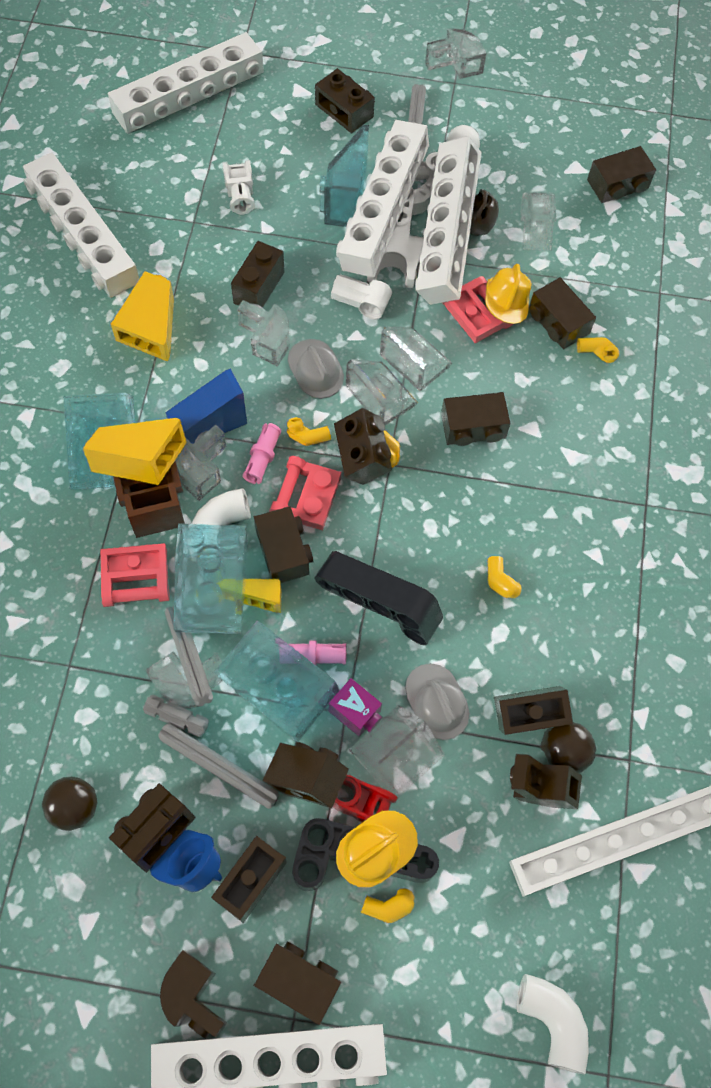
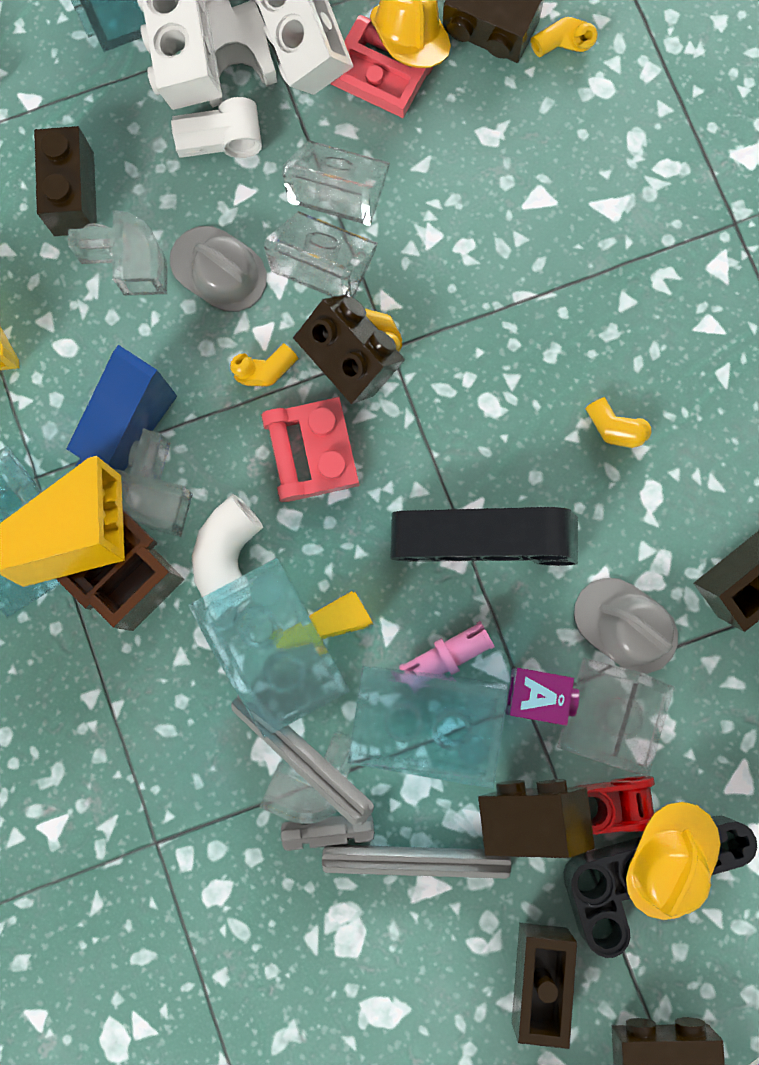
camera: 20 degrees left, 15 degrees up
dark brown hair [42,776,98,831] -> none
coral plate [100,543,170,607] -> none
dark brown brick [109,783,196,873] -> none
blue piece [150,830,222,892] -> none
bright pink pin [243,423,281,484] -> none
dark brown brick [253,506,314,583] -> none
yellow arm [361,888,415,923] -> none
dark brown brick [441,392,511,446] -> none

